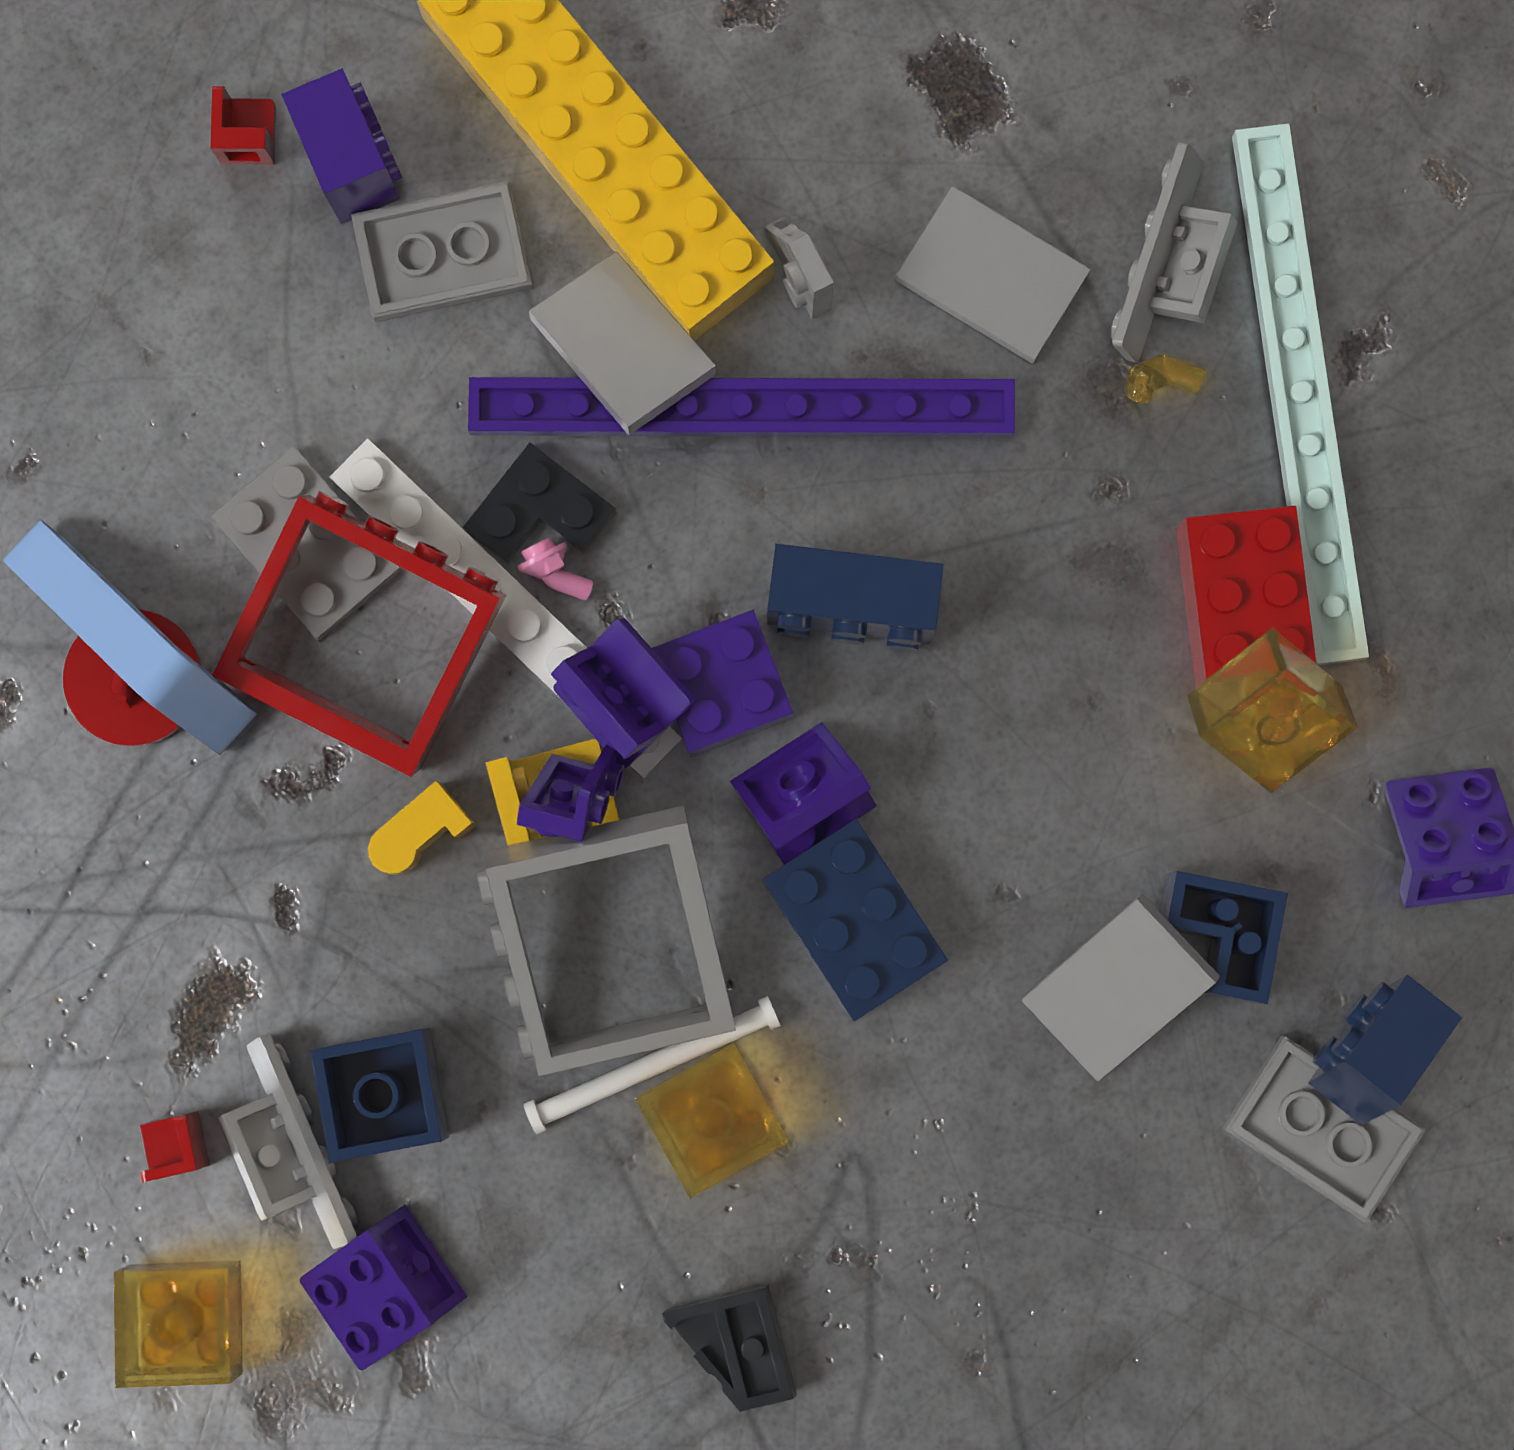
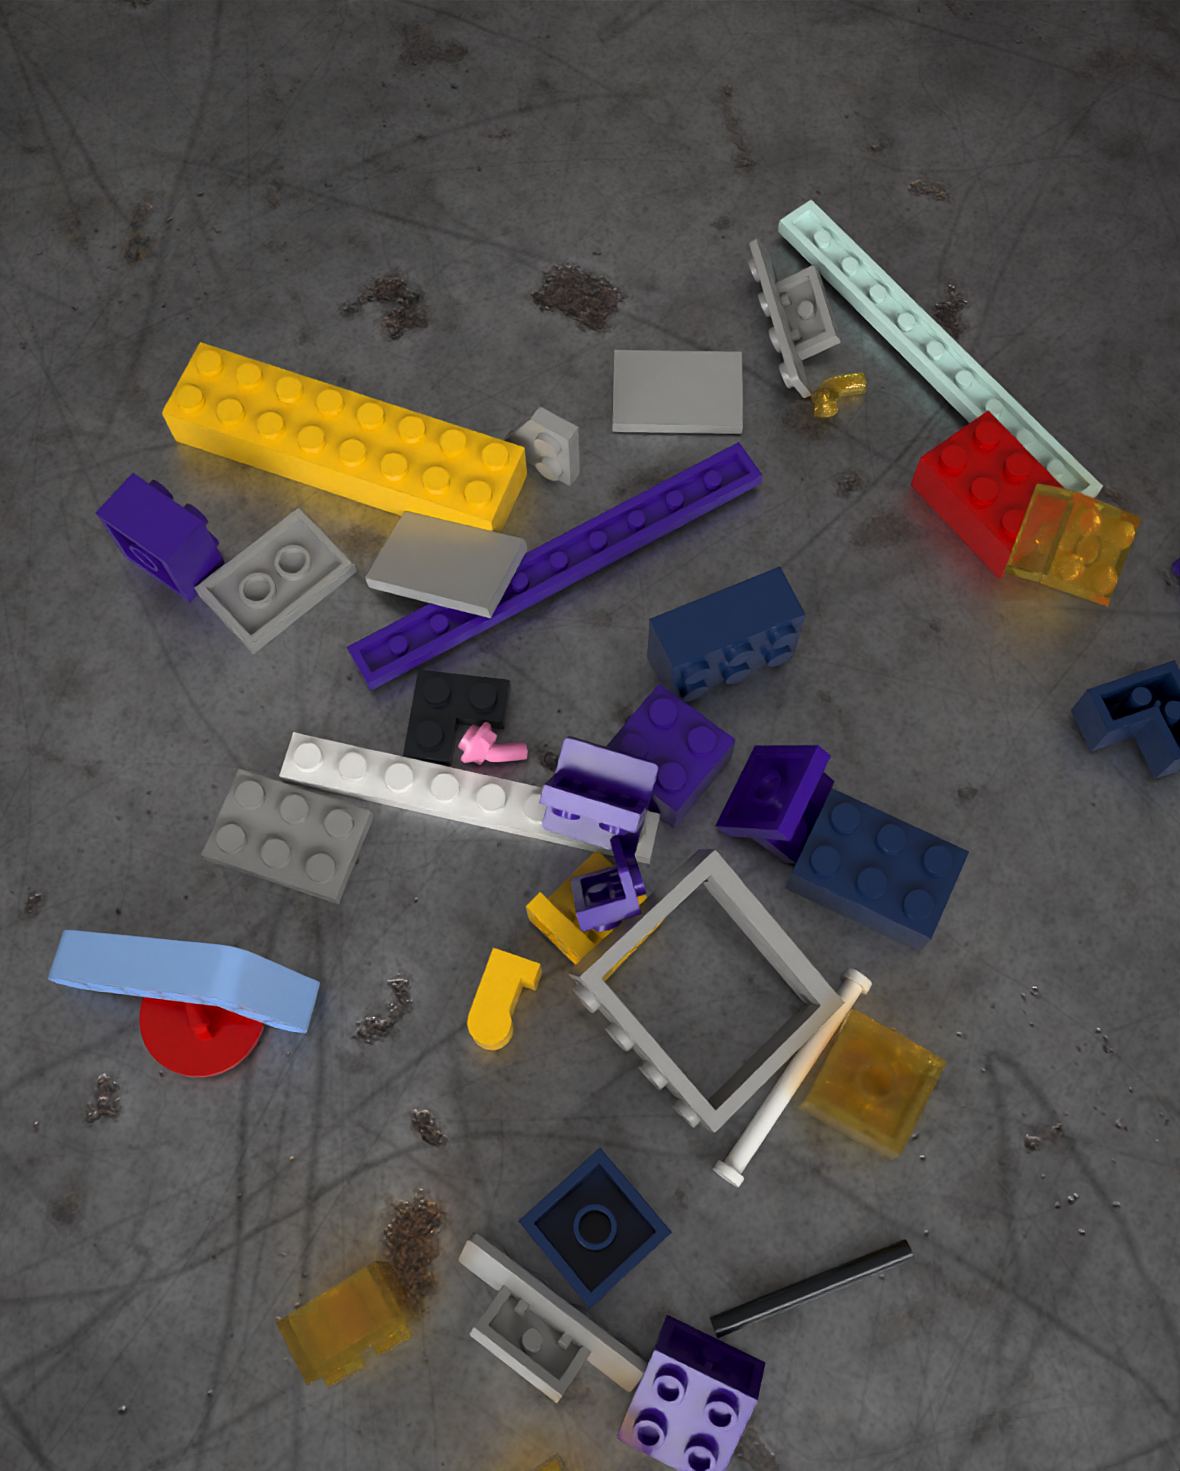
camera: 30 degrees left, 15 degrees down
red panel [140,1111,210,1183] -> none
red panel [210,86,276,165] -> none
red window [212,491,507,777] -> none
black wing [662,1284,797,1412] -> none
light grey tile [1021,893,1220,1082] -> none
none -> clear yellow brick [276,1261,421,1389]
none -> black bar [709,1239,914,1339]

